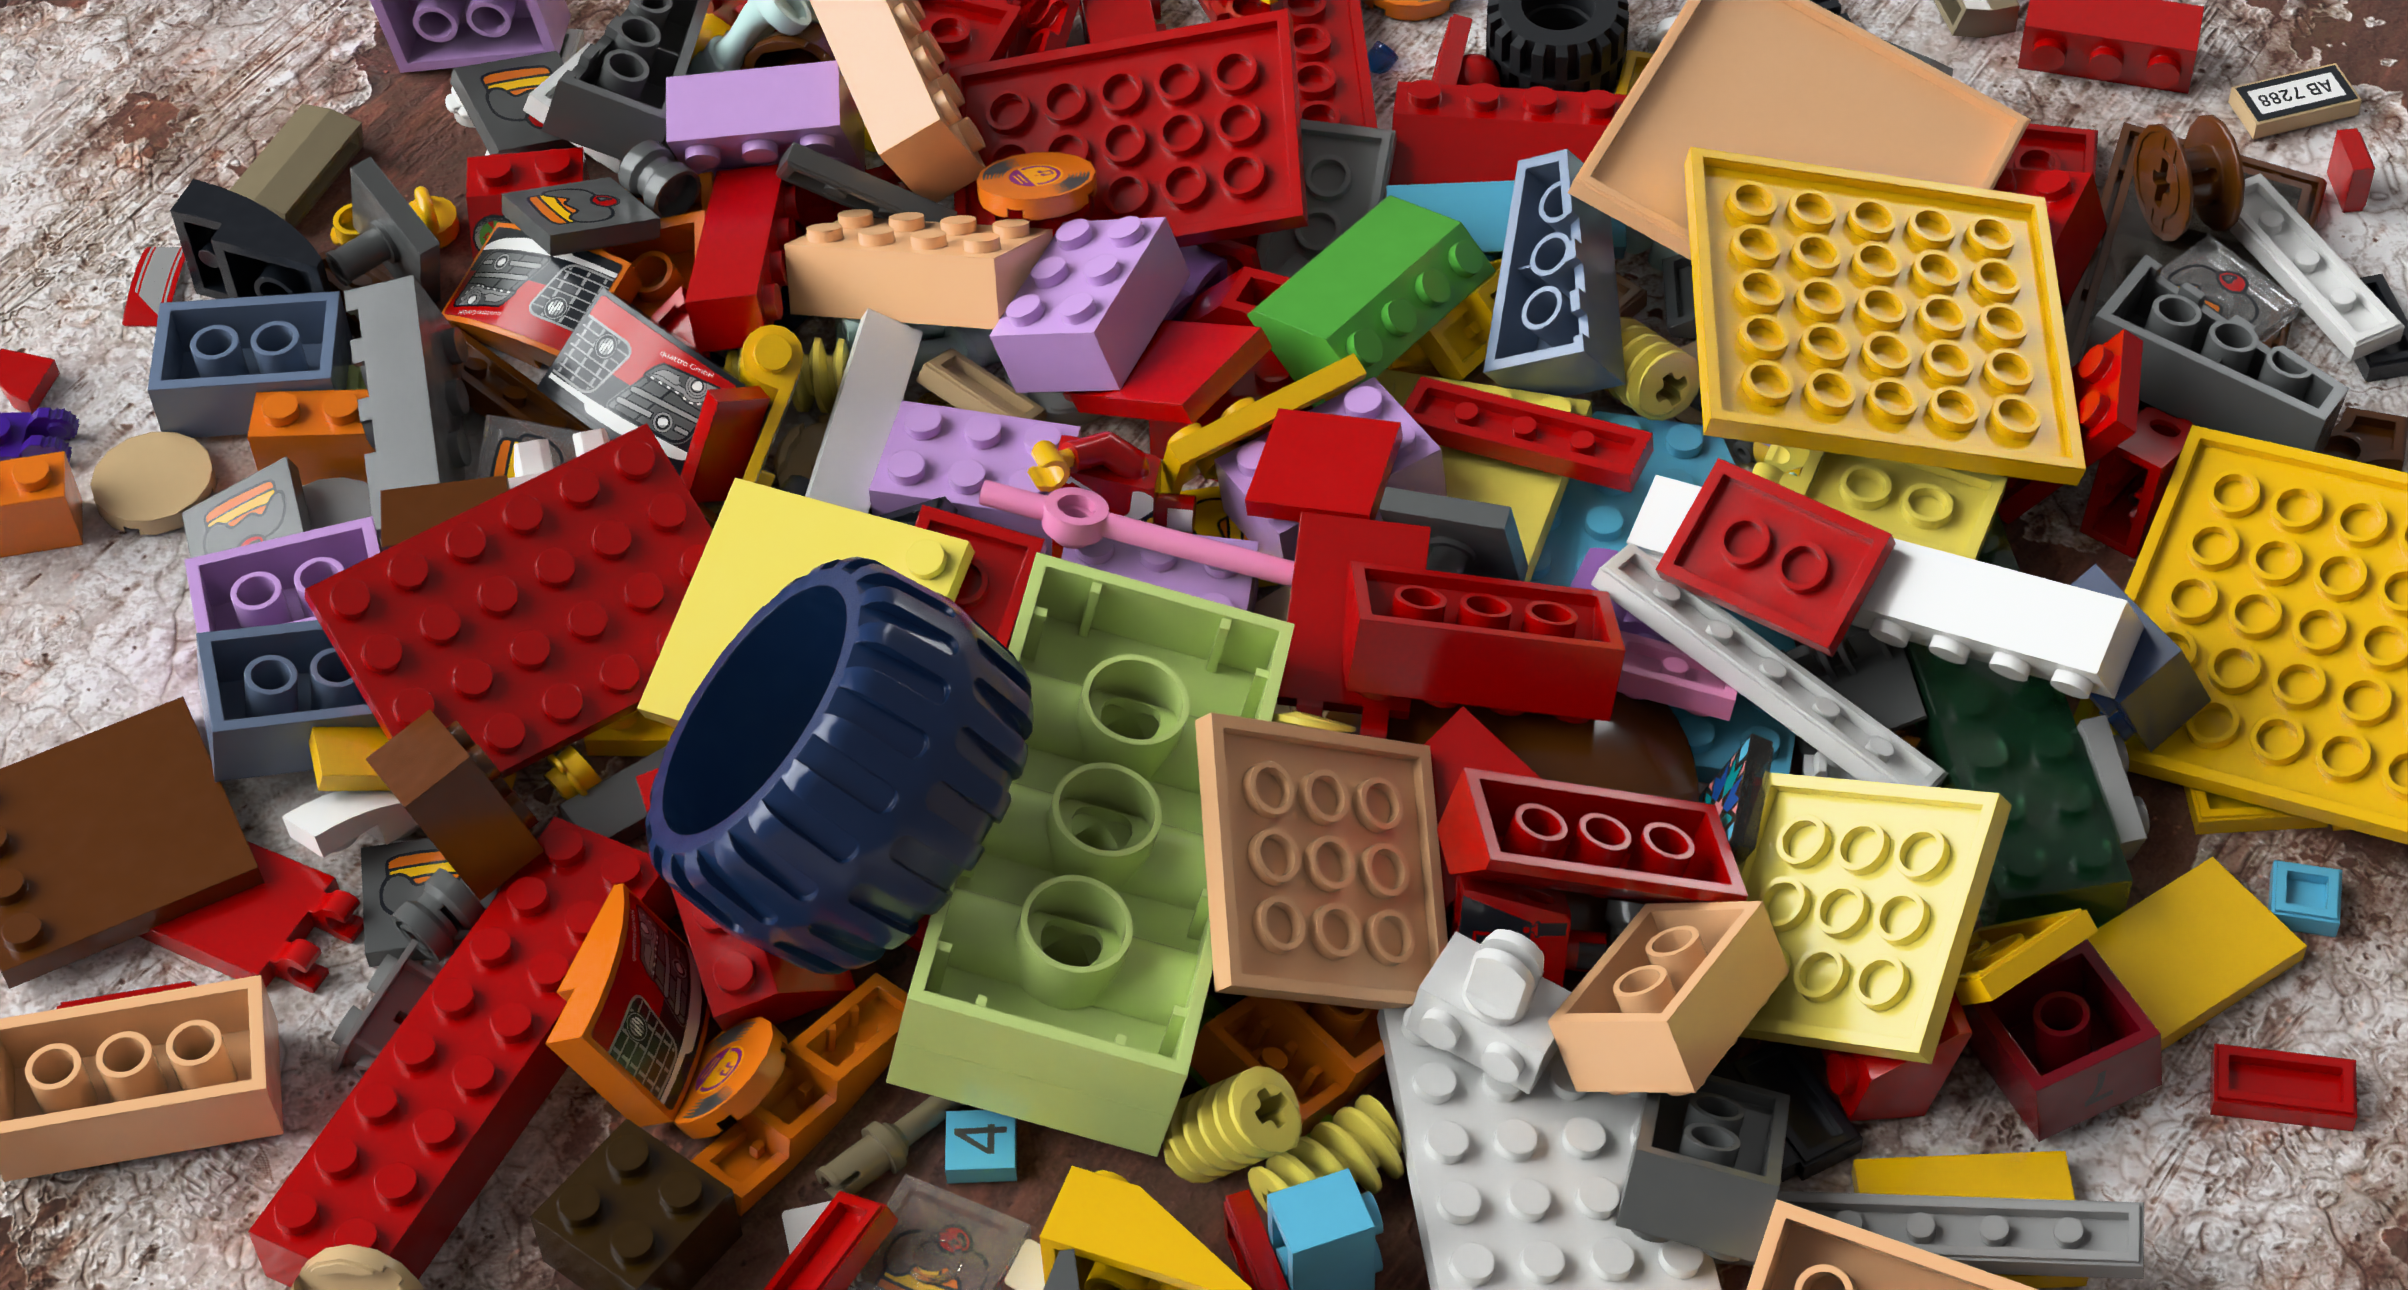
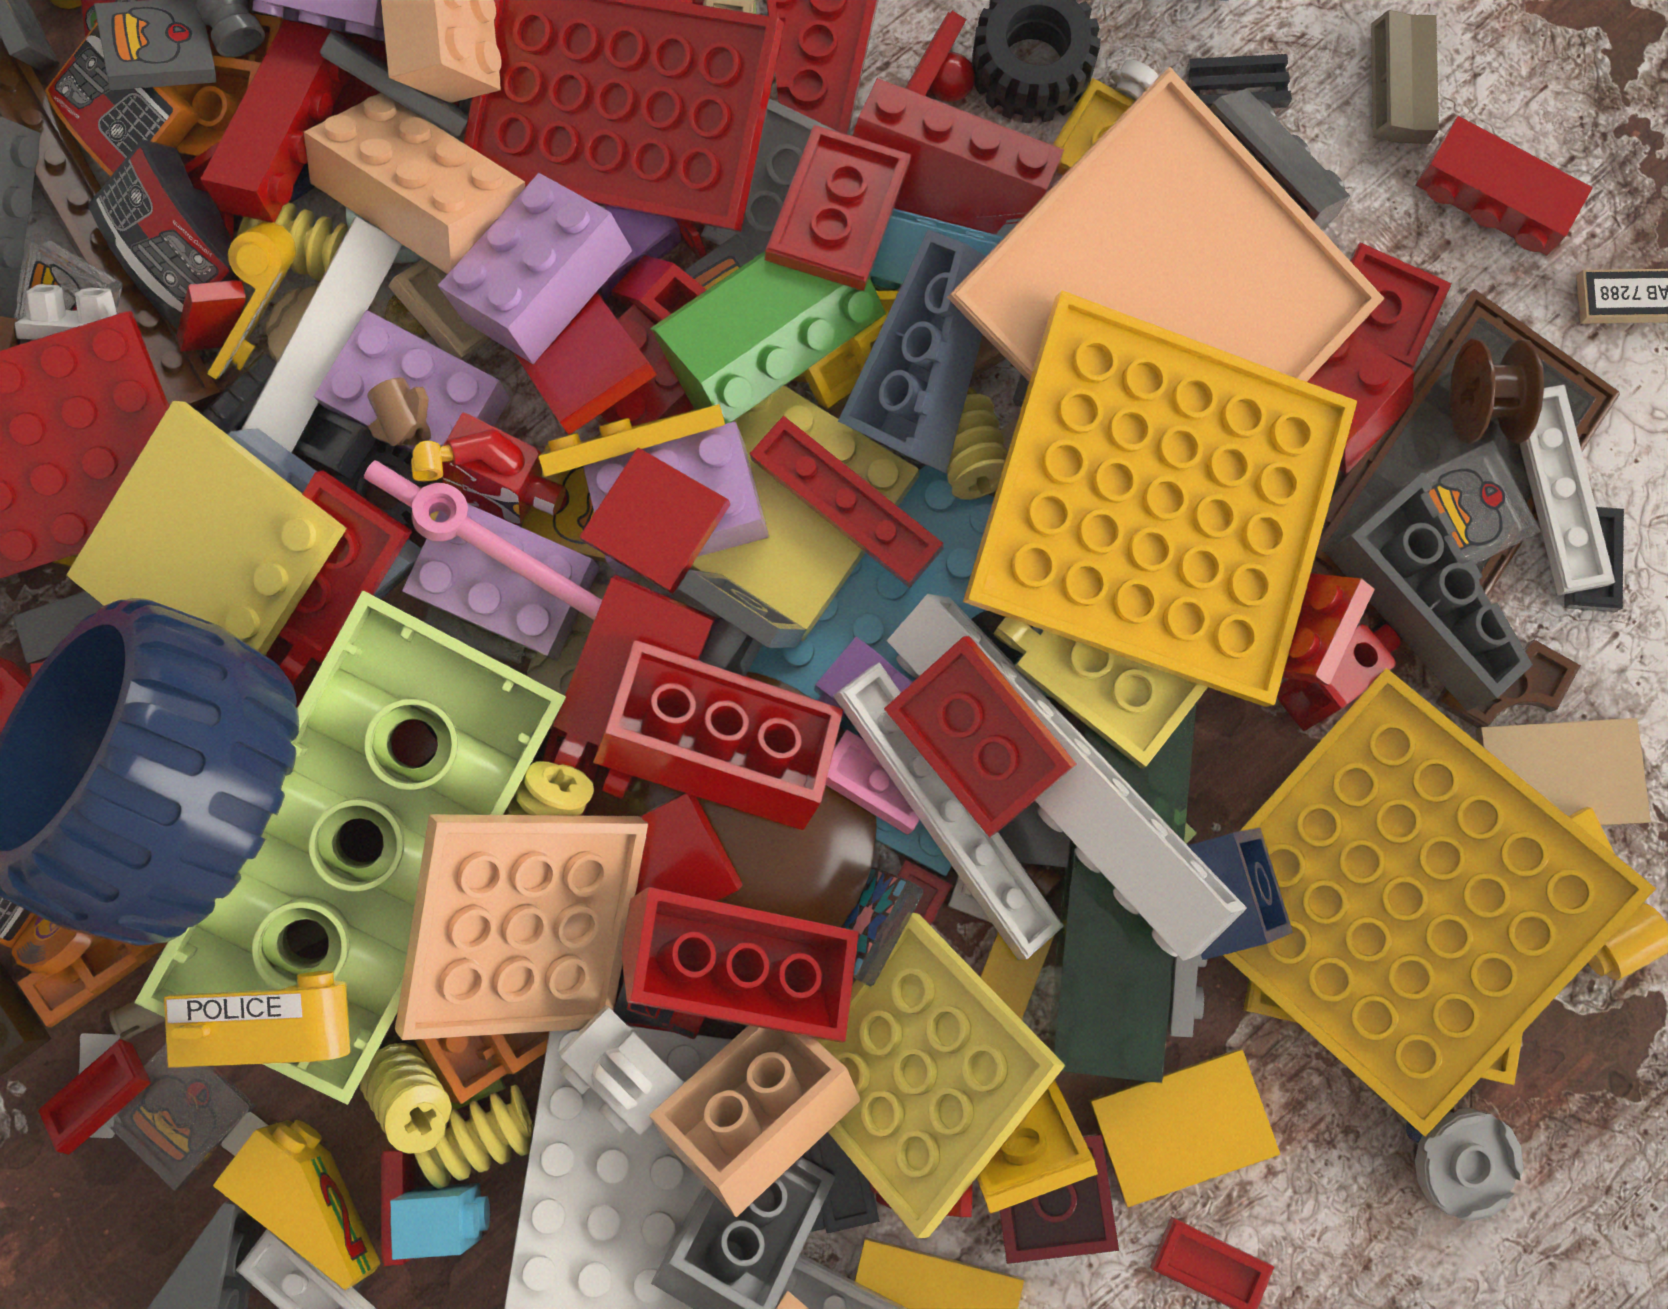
camera: 15 degrees right, 30 degrees up
yellow plate [544,745,602,801] -> none
orange tile [976,152,1097,220] -> none
clear blue piece [1367,41,1399,74] -> none
medium azure tile [2268,860,2342,937] -> none
red tile [2327,128,2375,213] -> none
none -> yellow door [164,971,350,1068]
none -> medium nougat piece [367,377,431,446]
none -> red tile [765,125,911,291]

